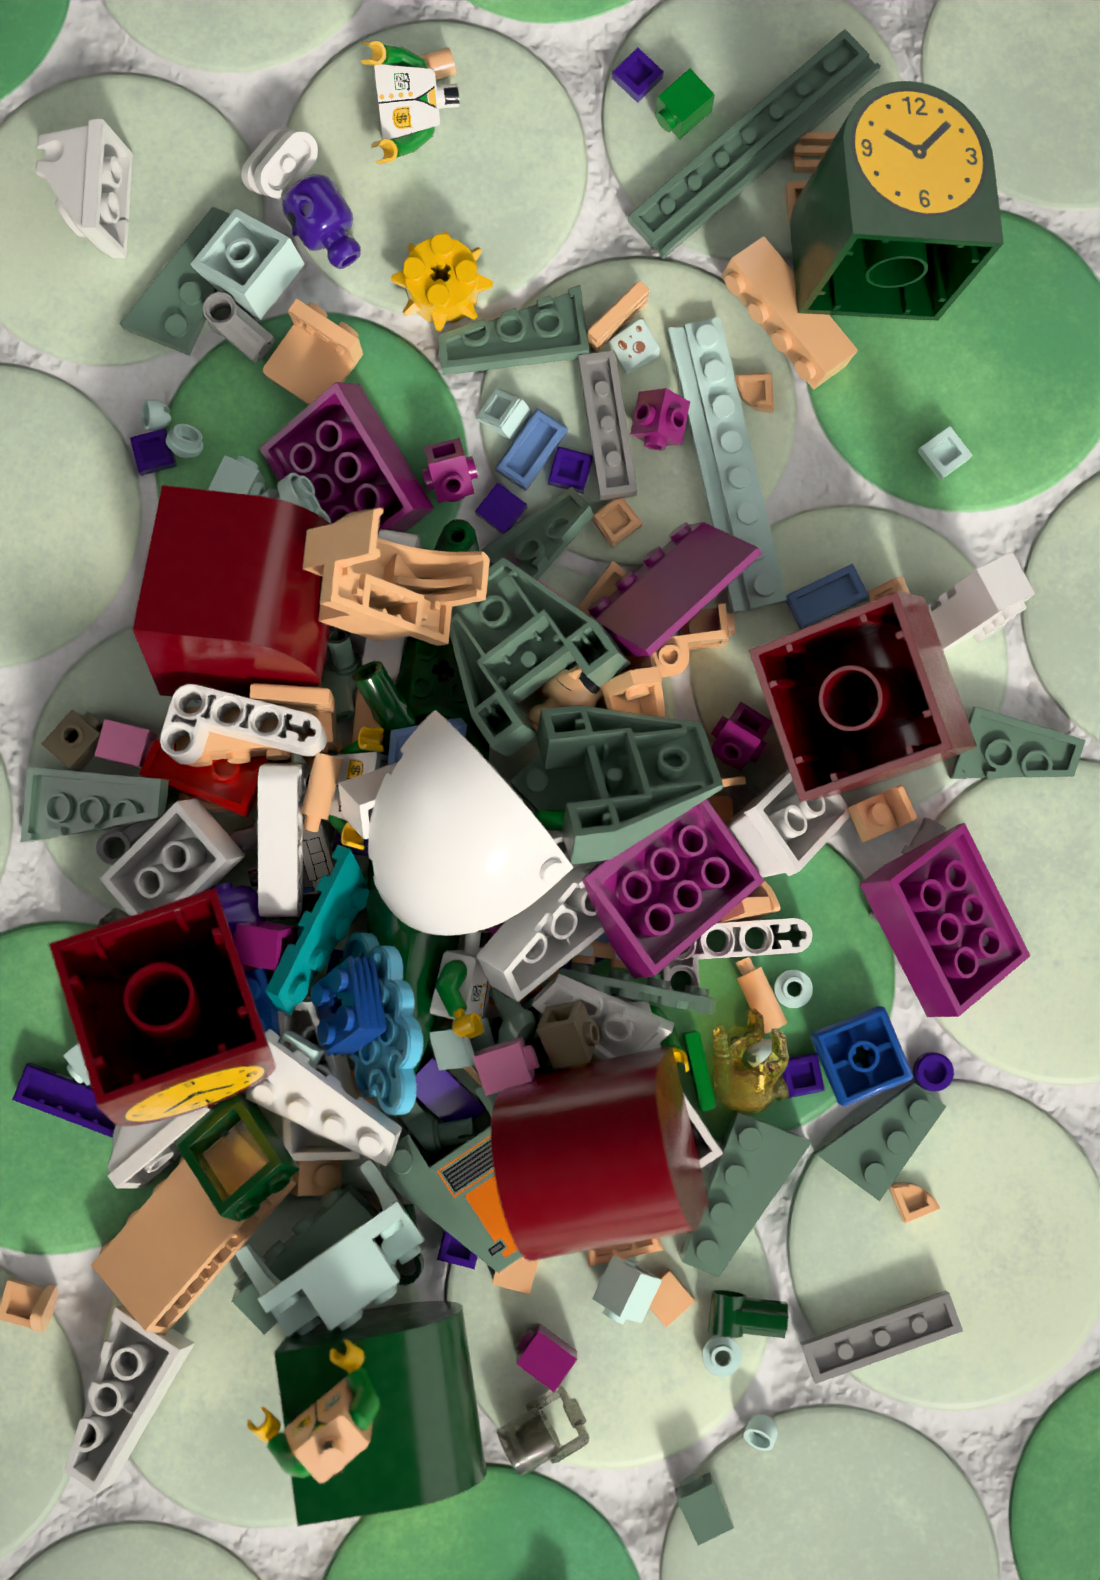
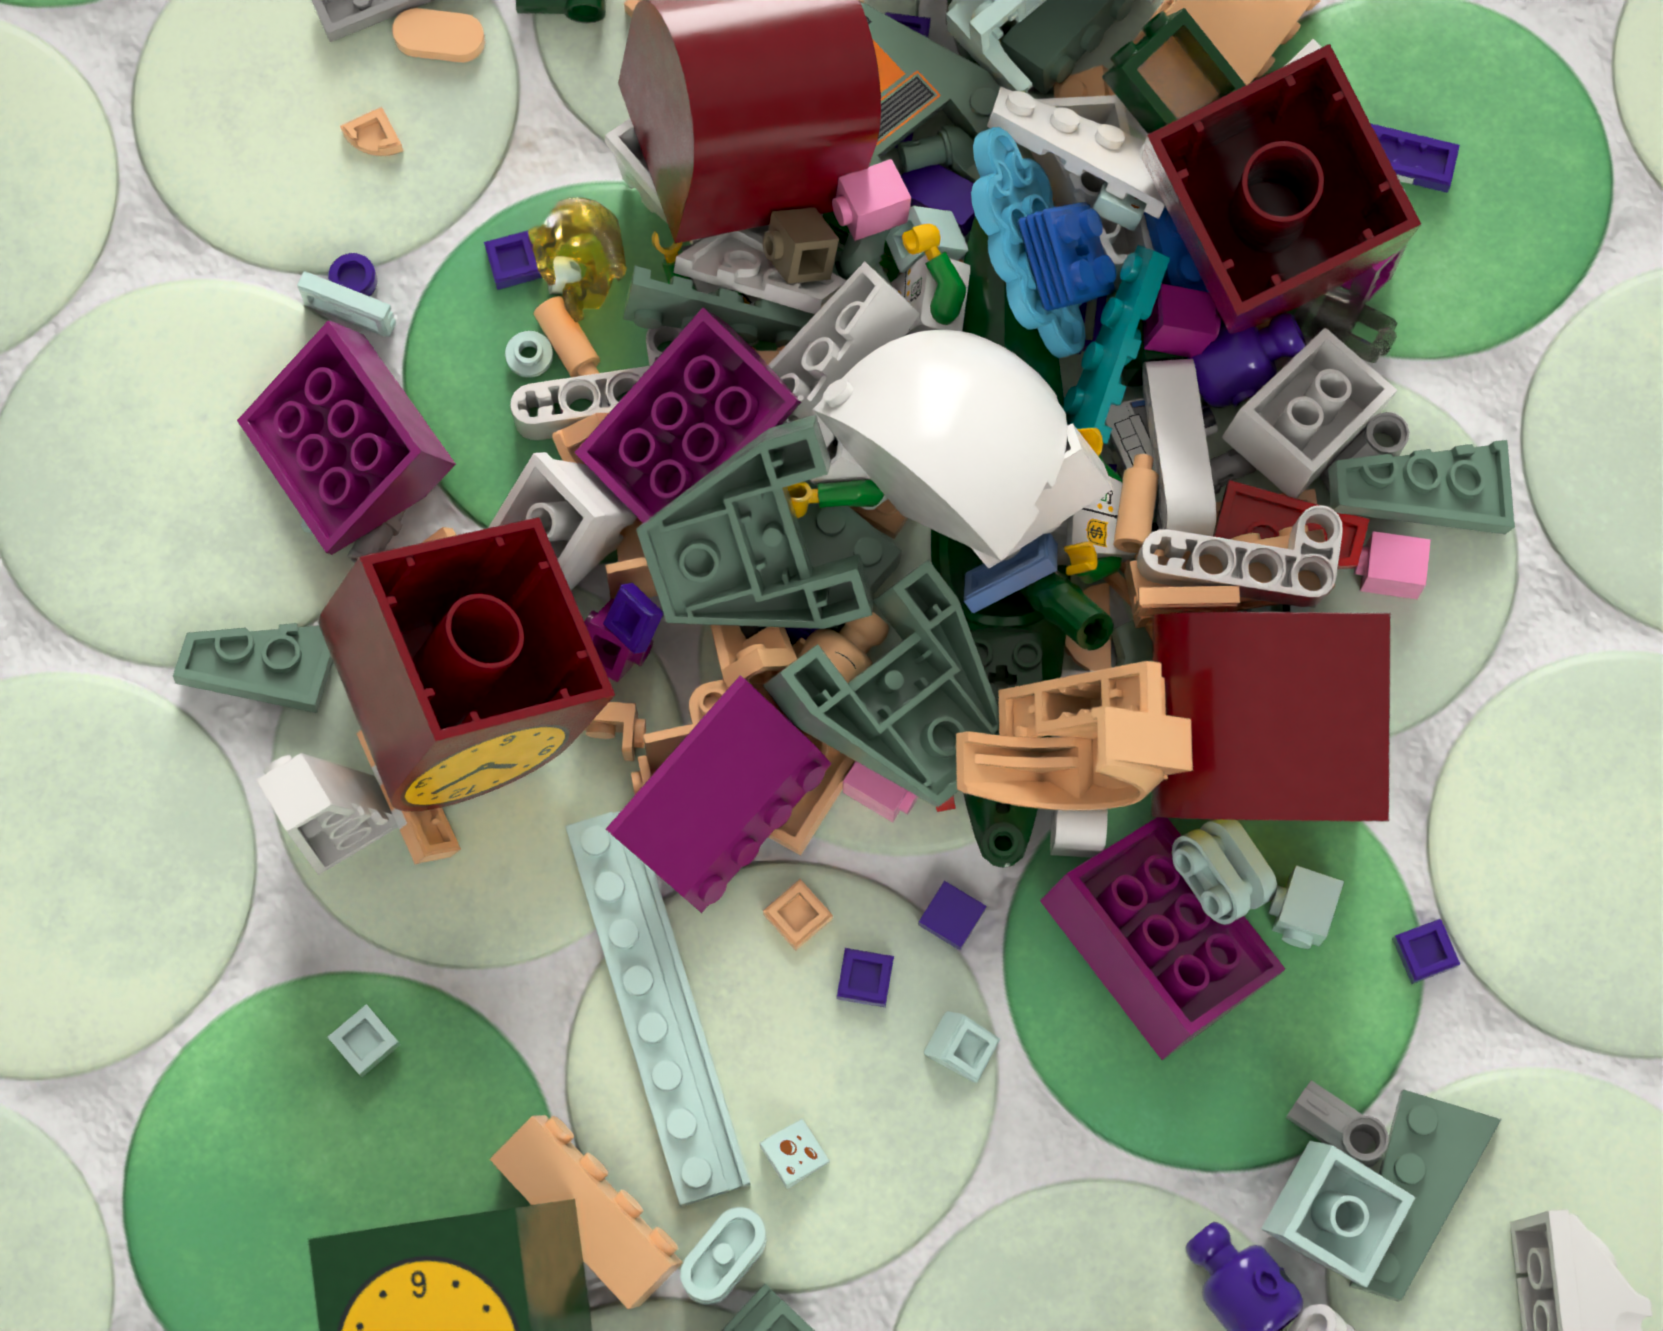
camera: 170 degrees right, 10 degrees down
dark tan brick [41,710,103,772] -> none
light aqua hinge [142,400,171,431] -> none
light aqua plate [166,424,203,458] -> none
light nougat bracket [263,298,363,405] -> none
yellow brick [391,232,493,331] -> none
magenta brick [422,437,478,503] -> none
sand green wing [438,285,589,375] -> none
sand green wing [480,487,594,580] -> none
medium blue tile [495,408,568,491] -> none
light grey plate [578,351,638,501] -> none
light nougat tile [587,281,650,353] -> none
magenta brick [630,388,690,451] -> none
sand green wedge [679,1109,812,1277] -> none
green tile [682,1030,716,1111] -> none
light nougat tile [734,373,774,413] -> none
medium blue tile [786,563,869,630] -> none
blue brick [810,1006,913,1106] -> none
sand green wing [815,1082,947,1201] -> none
none -> light aqua tile [297,271,396,337]
none -> light nougat tile [392,8,485,62]
none -> light nougat bracket [585,702,646,761]
none -> dark purple tile [603,583,664,654]
none -> light aqua brick [680,1207,767,1305]

